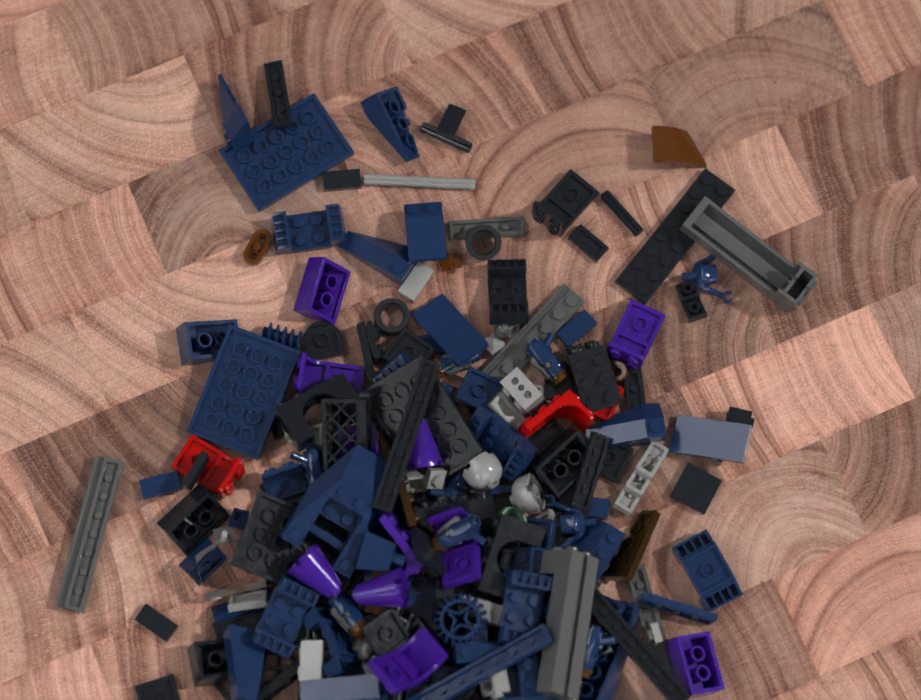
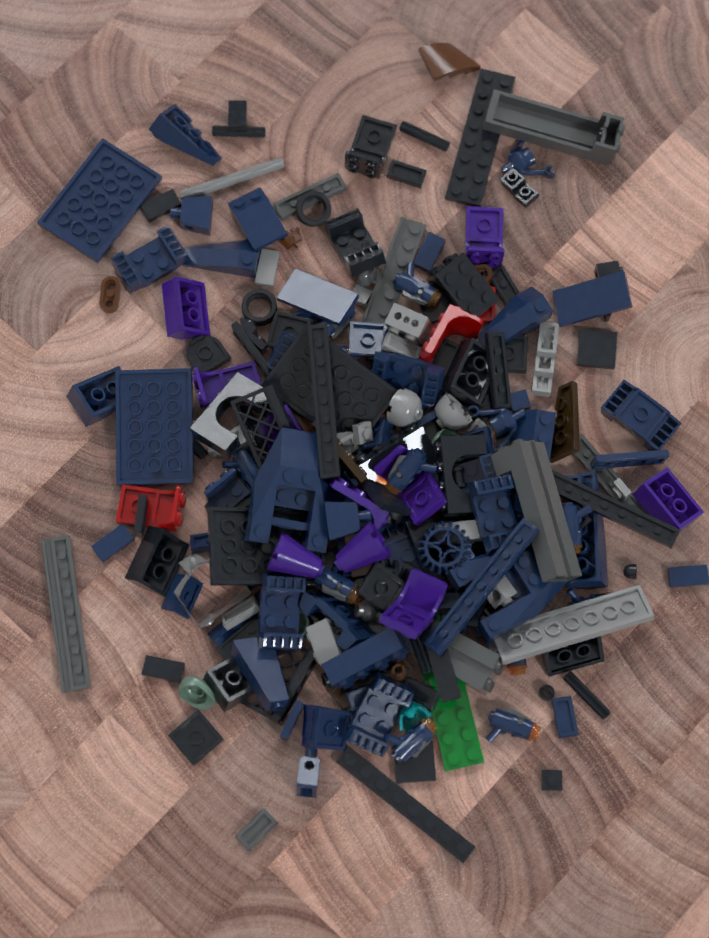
camera: 20 degrees left, 0 degrees up
dark blue wedge [218,74,255,150] -> none
dark blue piece [261,322,302,350] -> none
black tile [264,60,293,130] -> none
dark purple cone [407,419,443,470] -> none
none -> dark blue torso [170,196,214,236]
none -> sand green hat [178,676,215,710]

